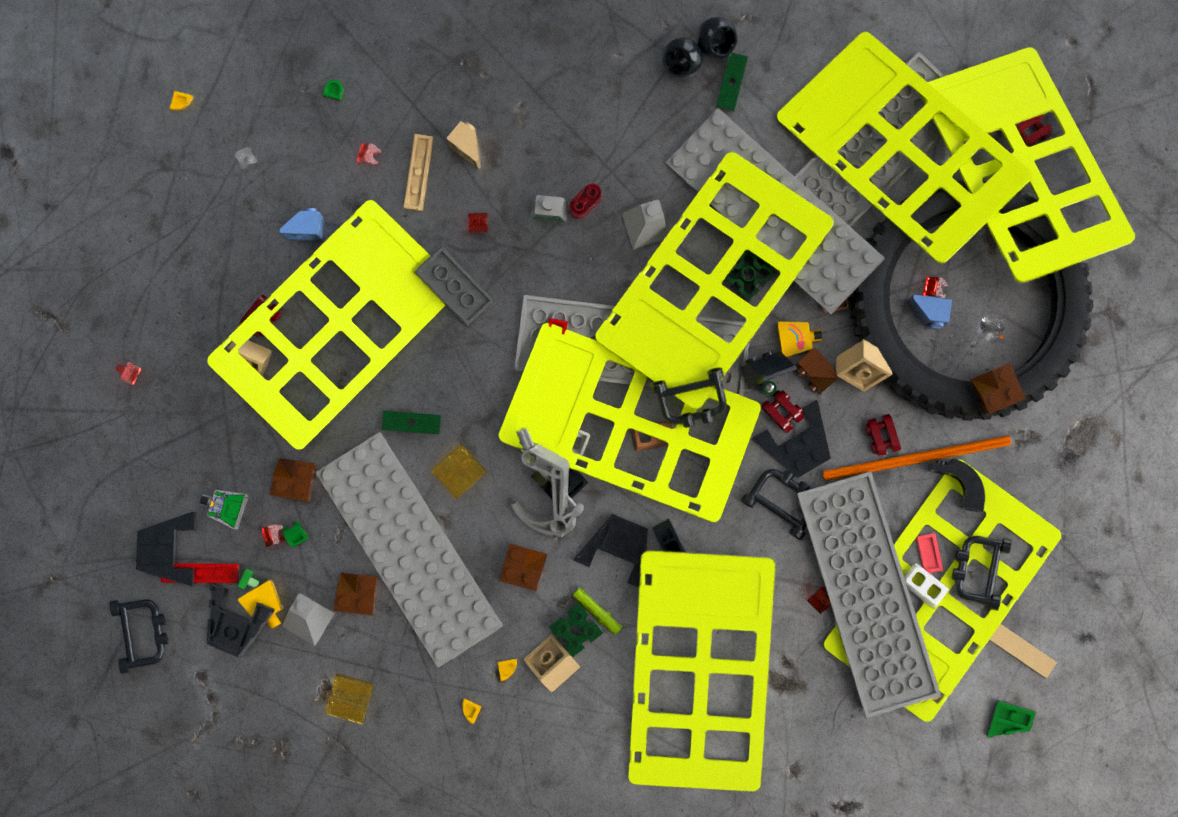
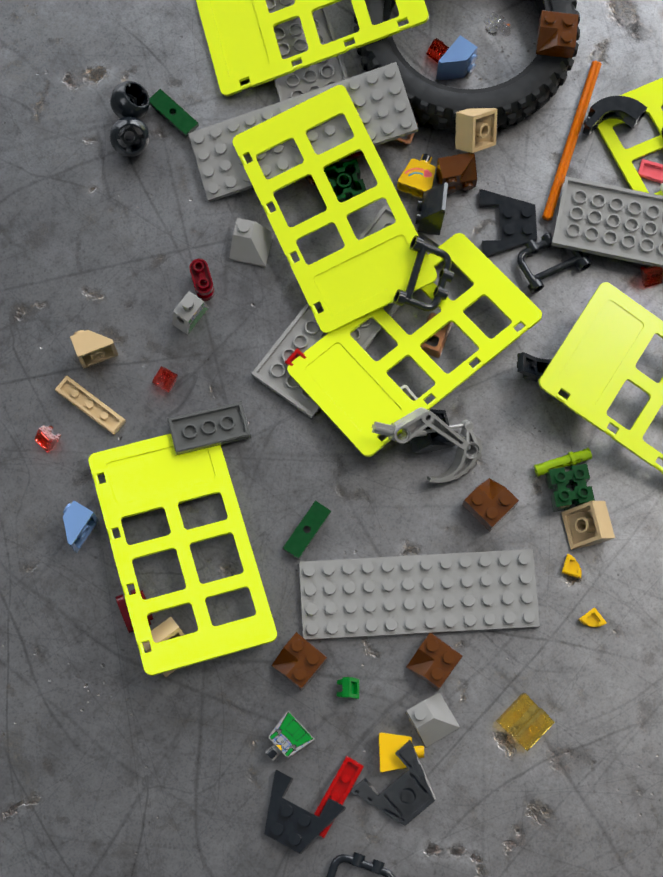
camera: 65 degrees left, 10 degrees down
clear red tile [115,362,142,385] -> none
green tile [238,568,260,590] -> none
clear red tile [261,524,286,547] -> none
clear yellow slope [431,444,487,499] -> none
black wing [573,514,648,588] -> none
dark green piece [760,381,777,396] -> none
dark red brick [761,390,804,434] -> none
dark red brick [865,414,901,457] -> none

